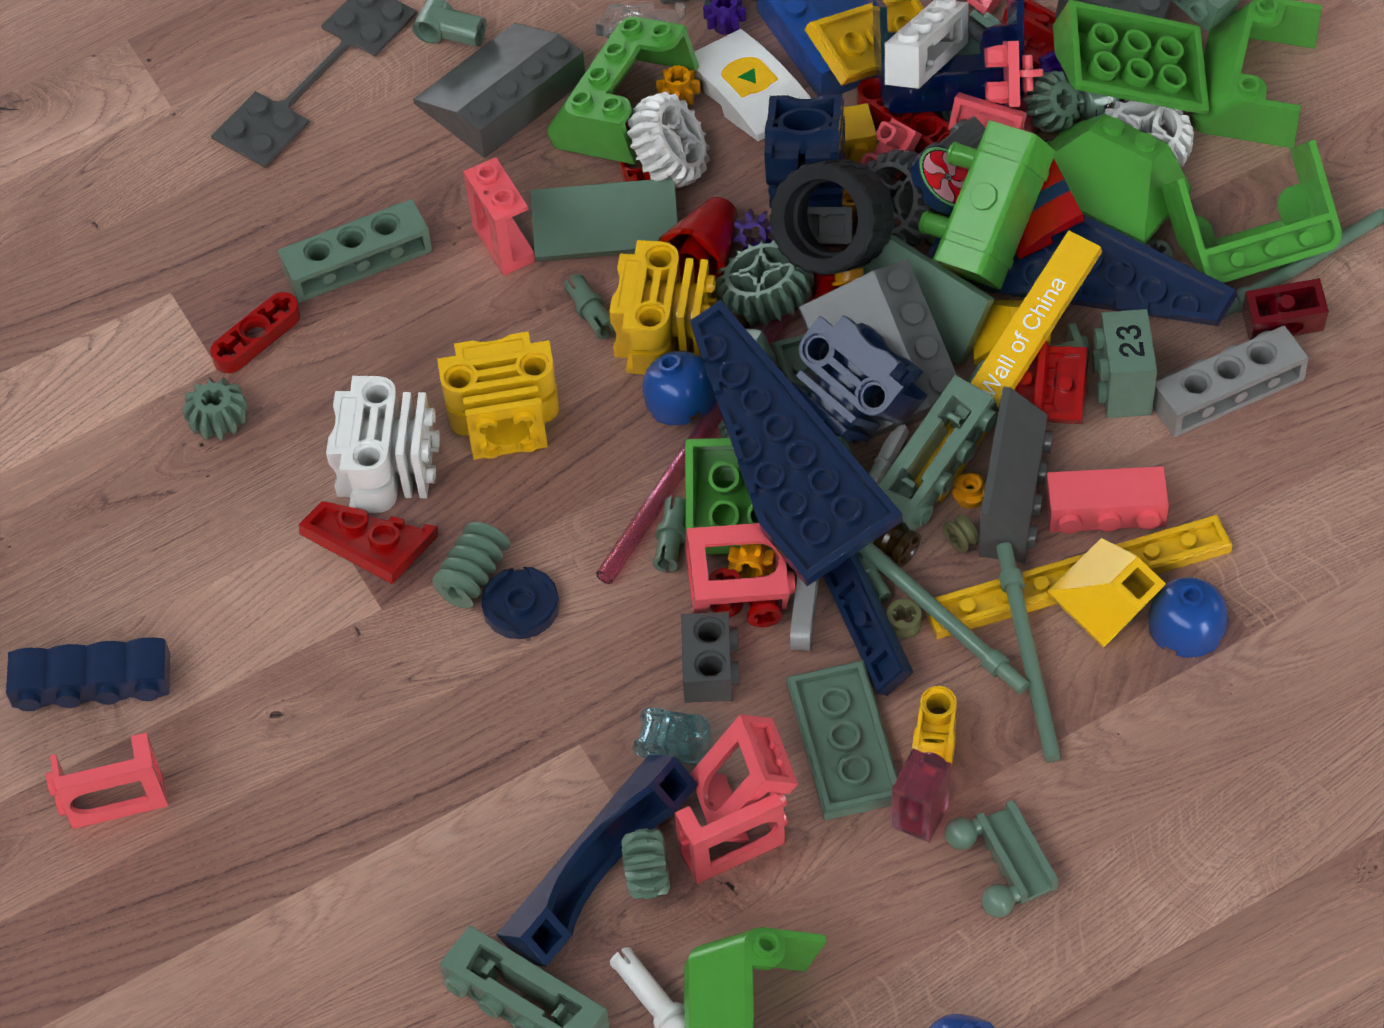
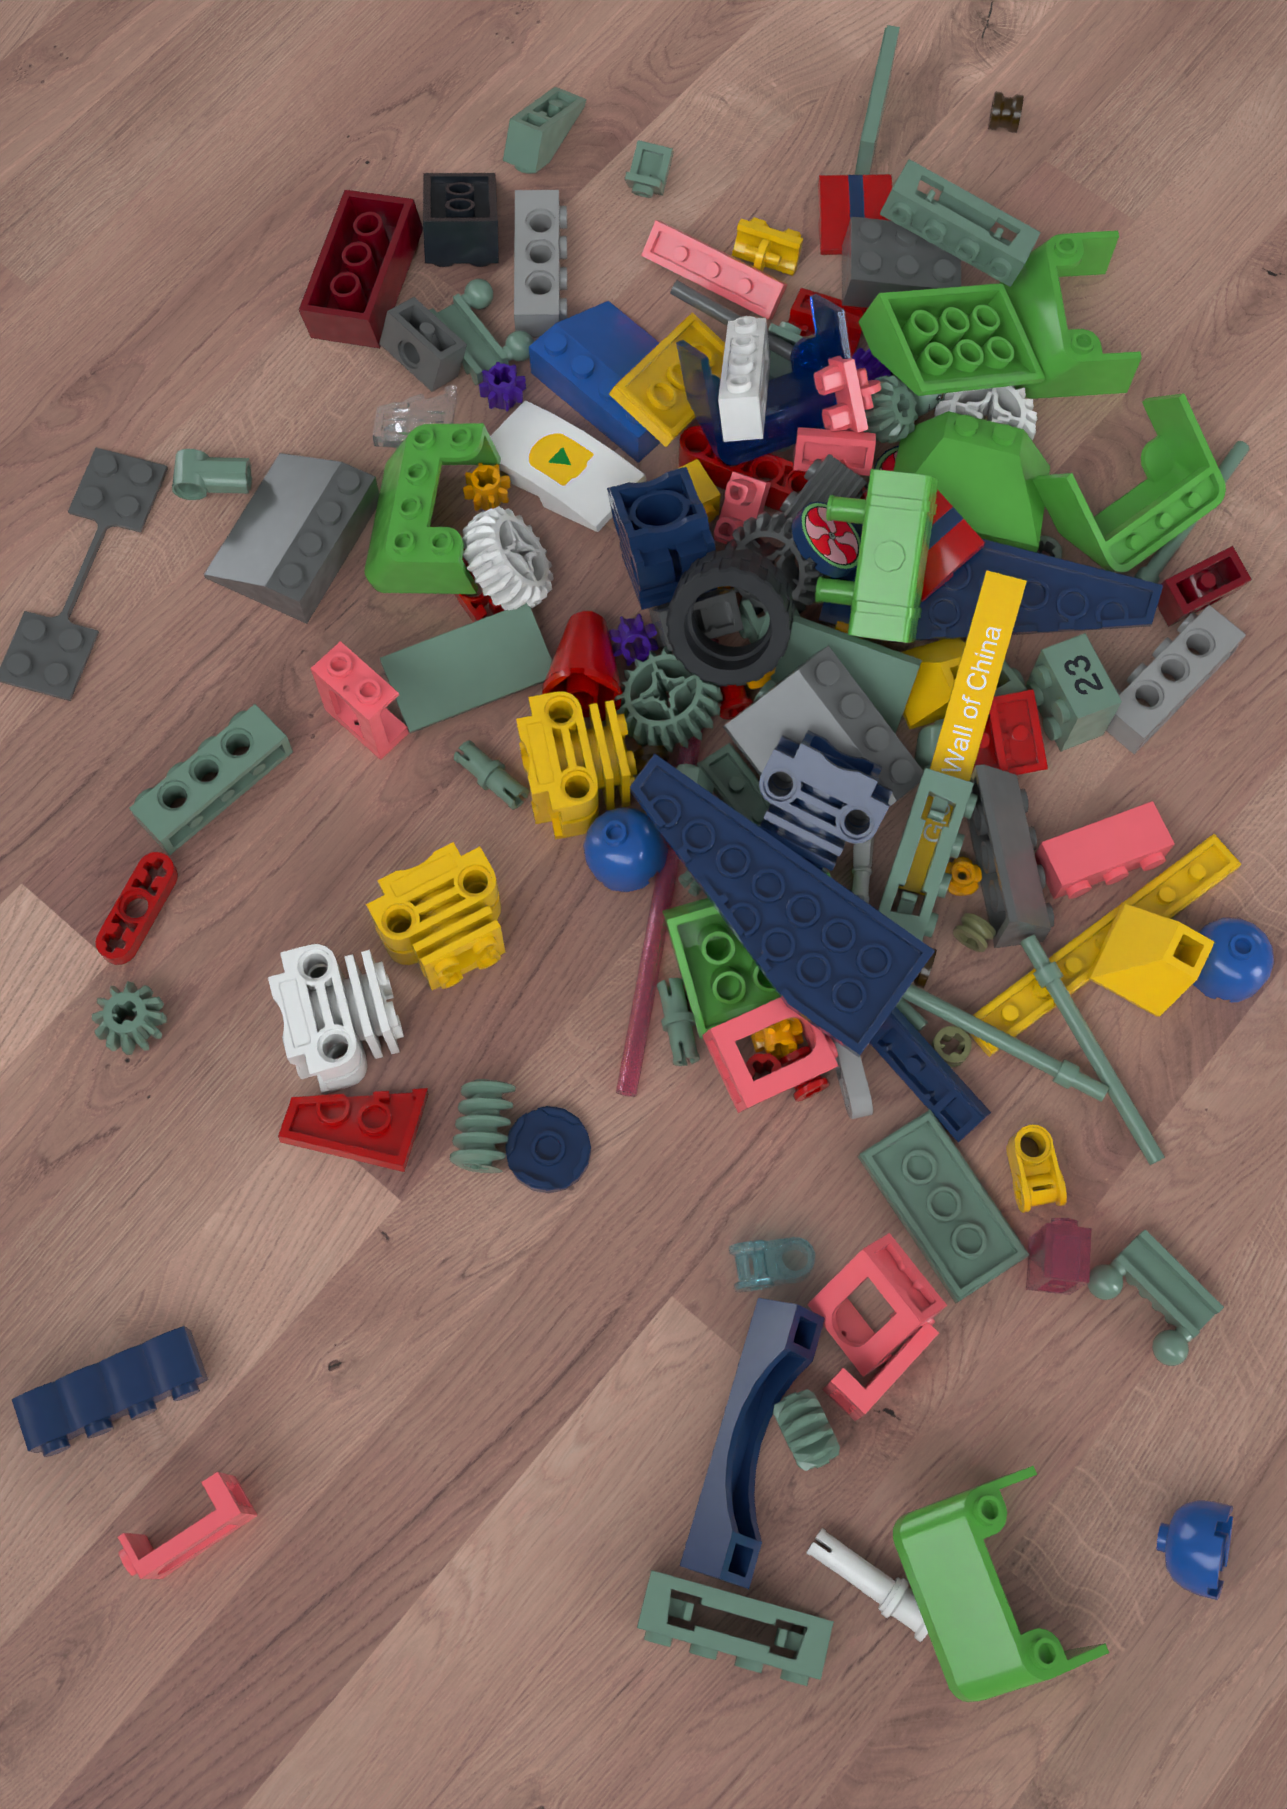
camera: 25 degrees left, 15 degrees up
dark grey brick [681,612,740,703] -> none

